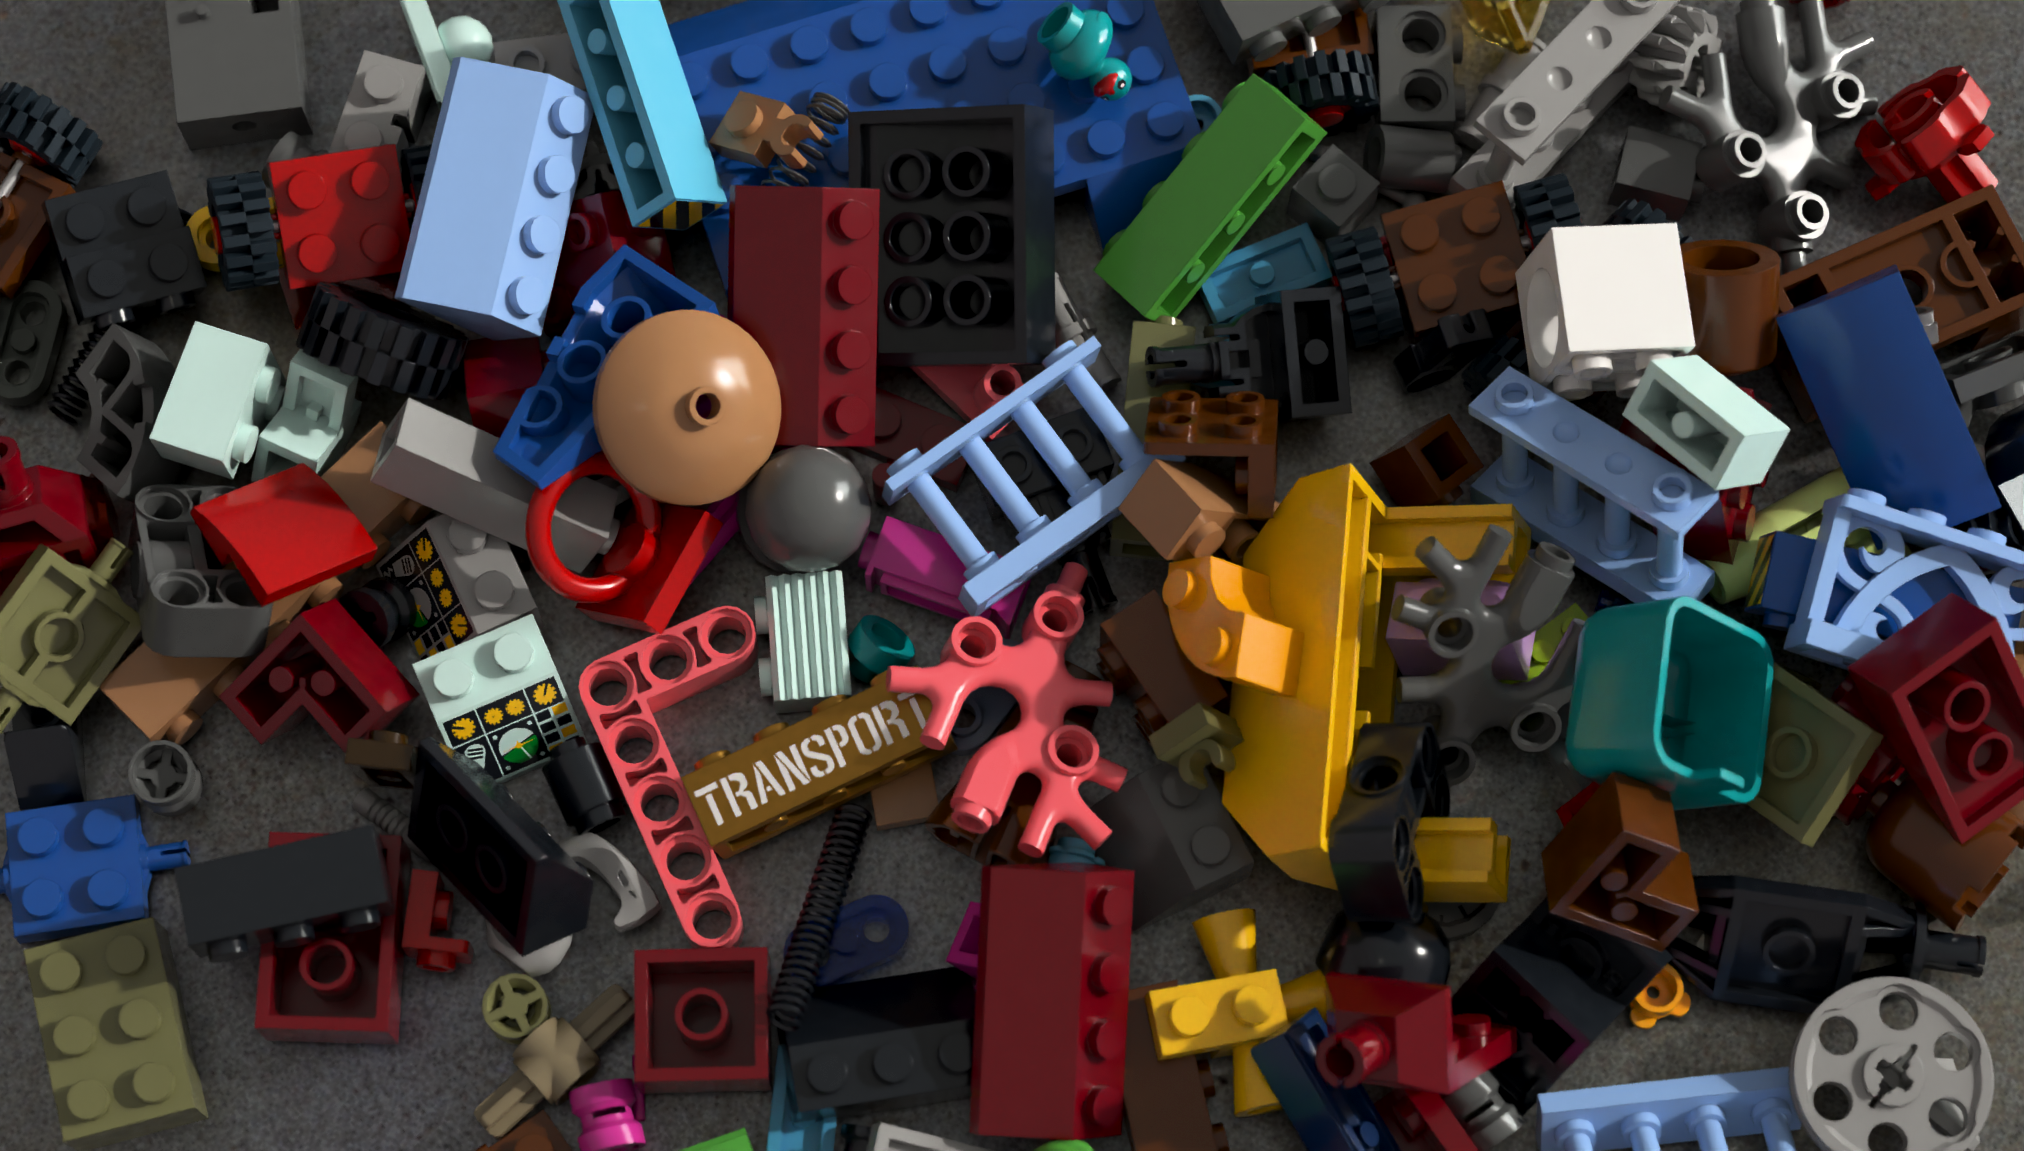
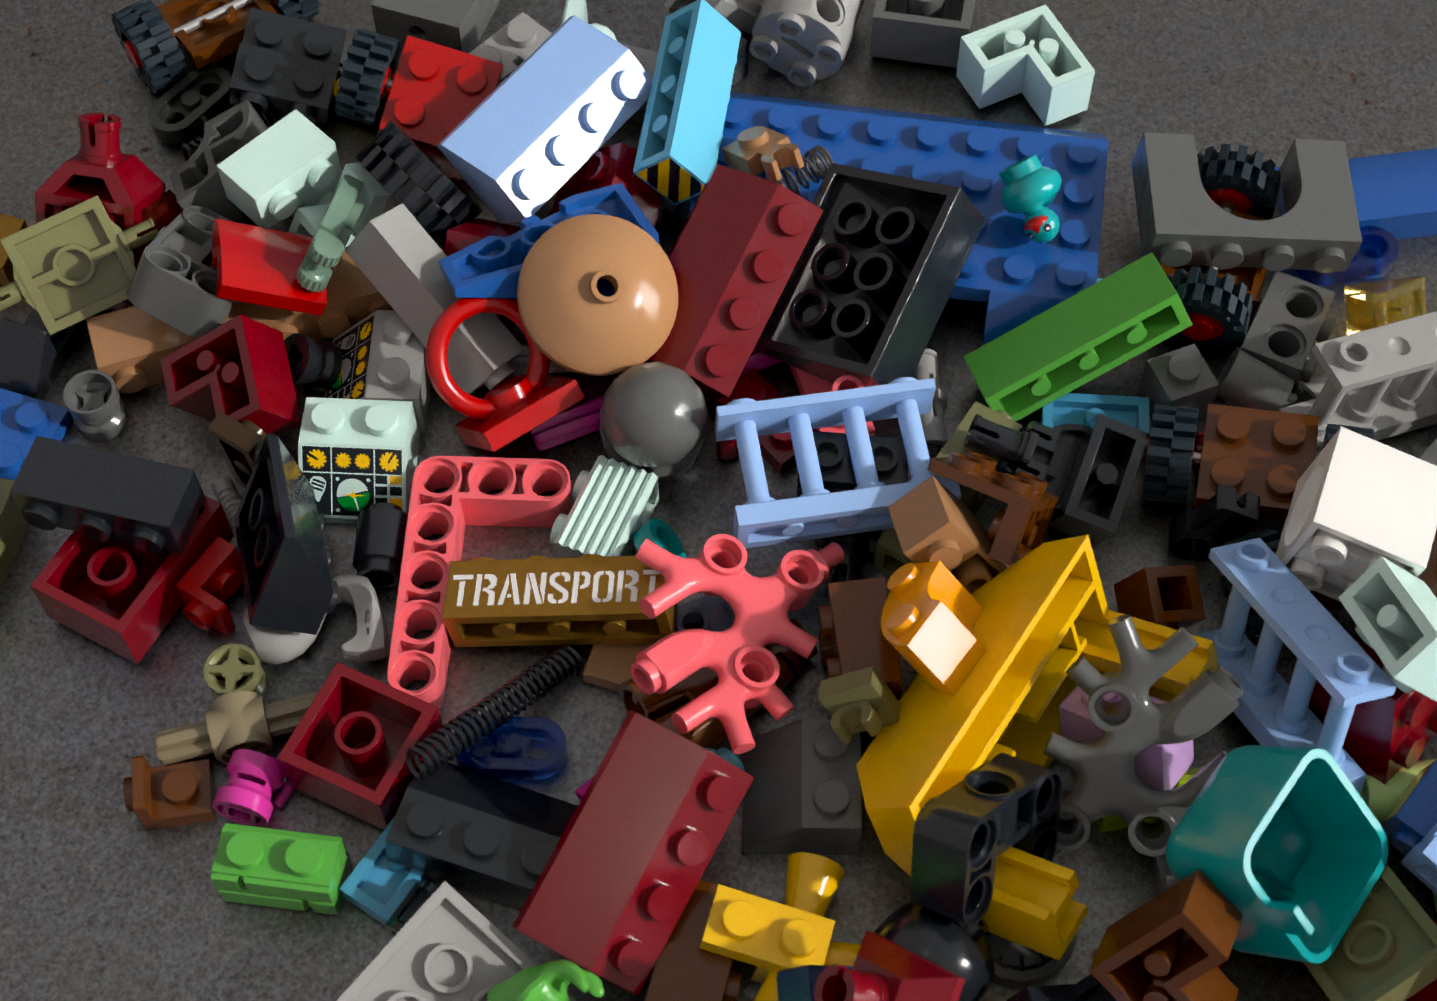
camera: 30 degrees right, 15 degrees down
dark pink window [858,516,1031,639] -> none
none -> sand green hinge [295,174,364,293]

